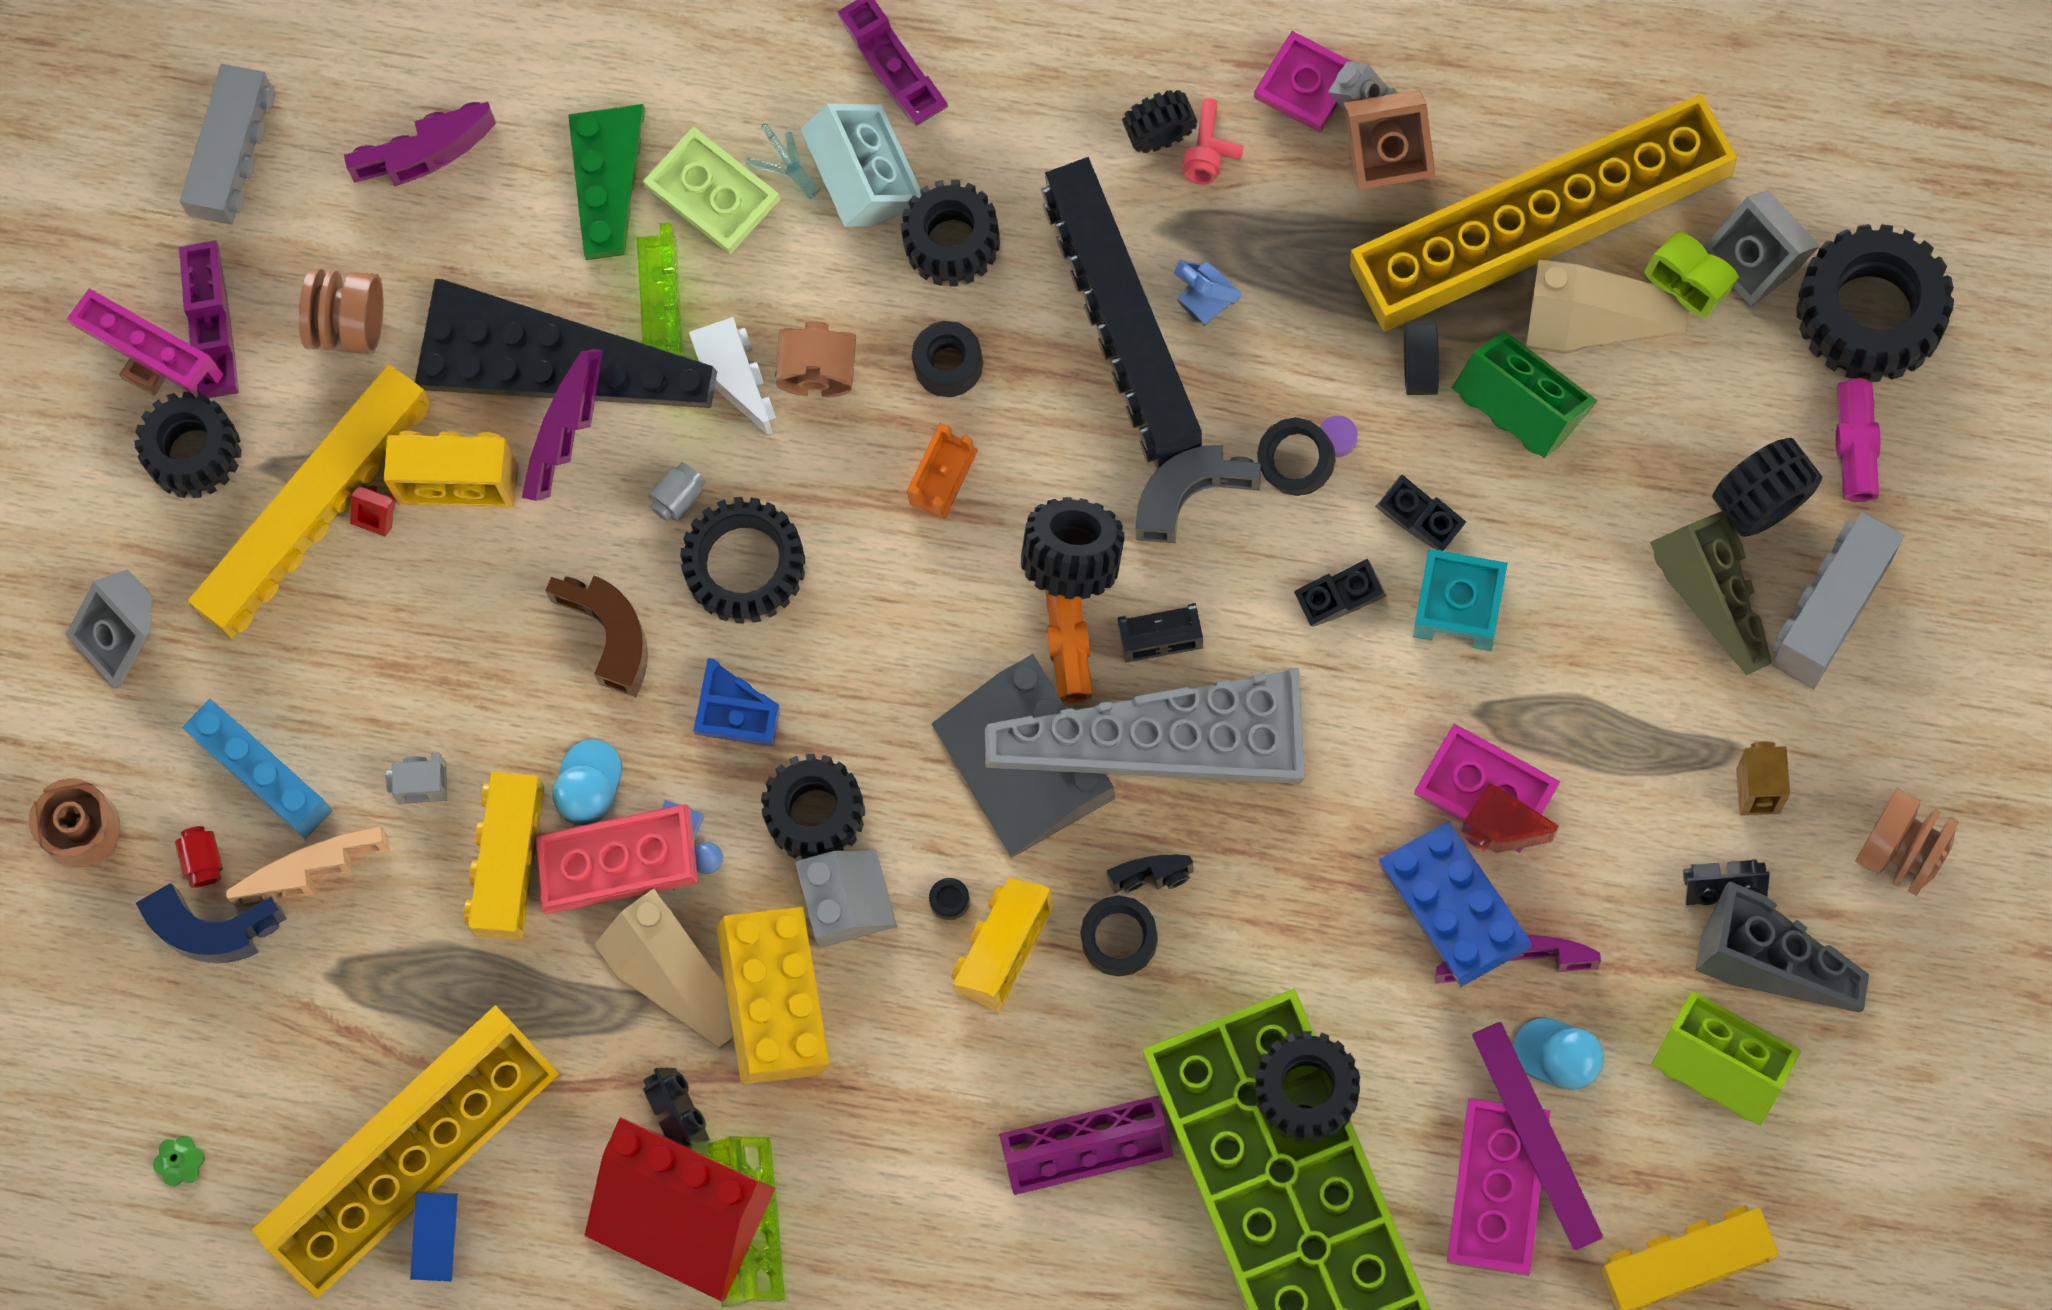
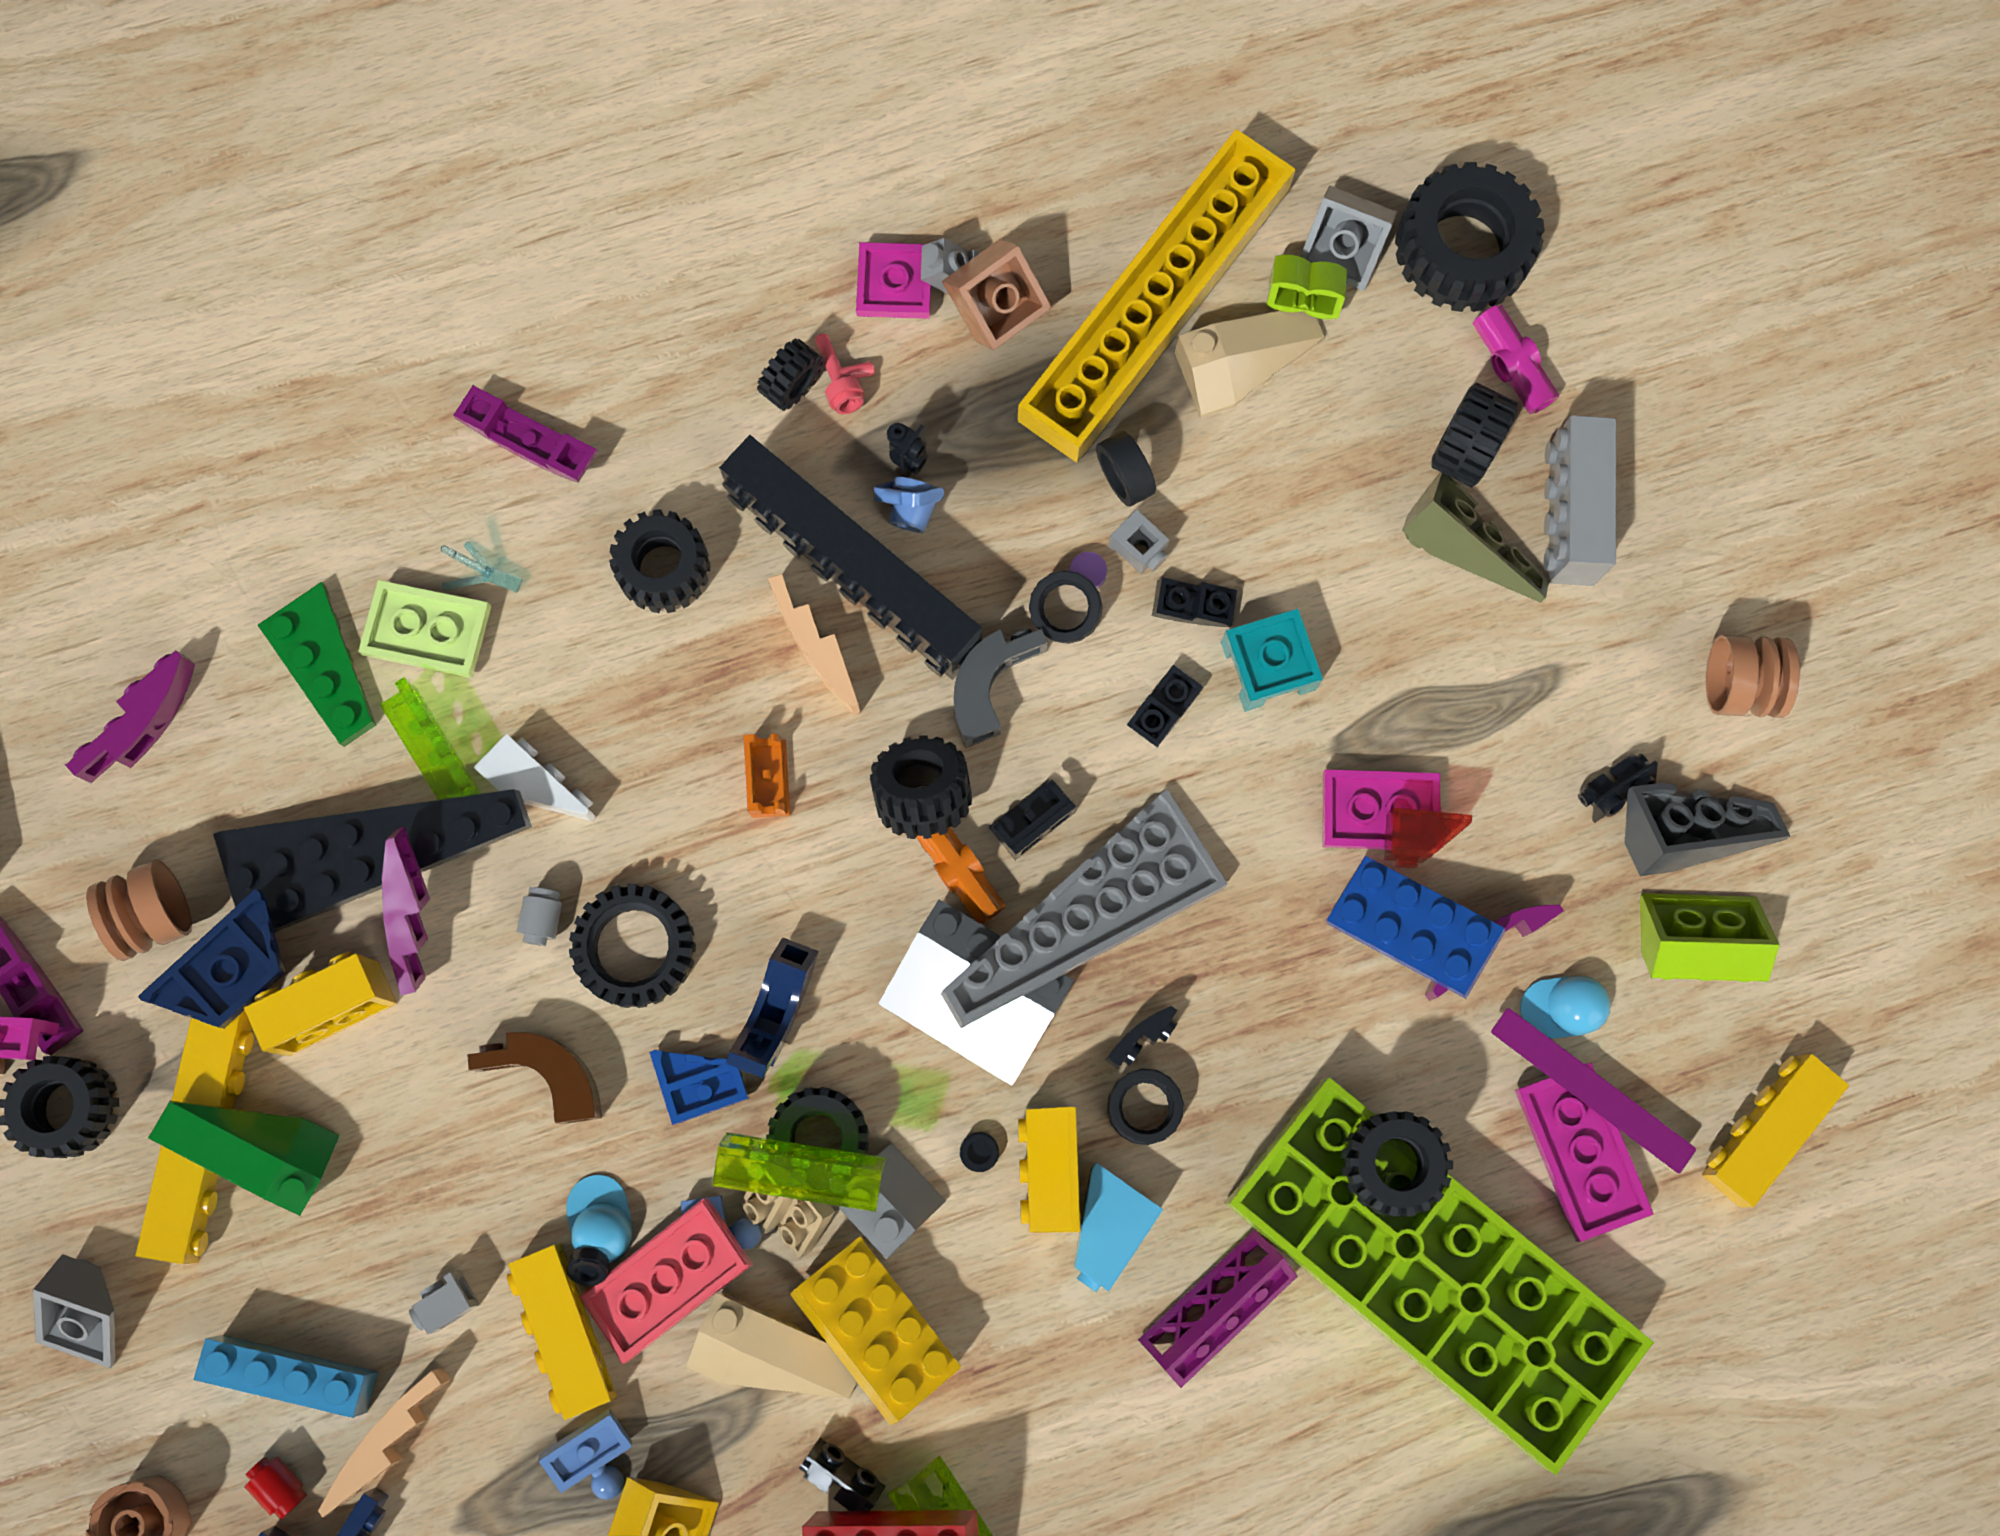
camera: 40 degrees left, 5 degrees up
red tile [350,485,395,537] -> none
nougat brick [775,321,856,397] -> none
light aqua slope [800,104,921,227] -> none
black tyre [911,321,983,398] -> none
green slope [1451,331,1598,458] -> none
pearl gold brick [1736,741,1790,815] -> none
none -> dark blue wing [138,889,285,1029]
none -> green wedge [148,1100,339,1216]
none -> medium blue plate [539,1408,632,1500]
none -> black tile [567,1248,610,1286]
none -> clear neon green fence [712,1132,886,1212]
none -> dark blue arch [726,937,819,1078]
none -> tan slope [740,1160,835,1259]
none -> light nougat slope [768,574,861,715]
none -> black hinge [887,423,928,478]
none -> medium azure slope [1074,1163,1163,1293]
none -> light grey brick [1108,509,1169,574]

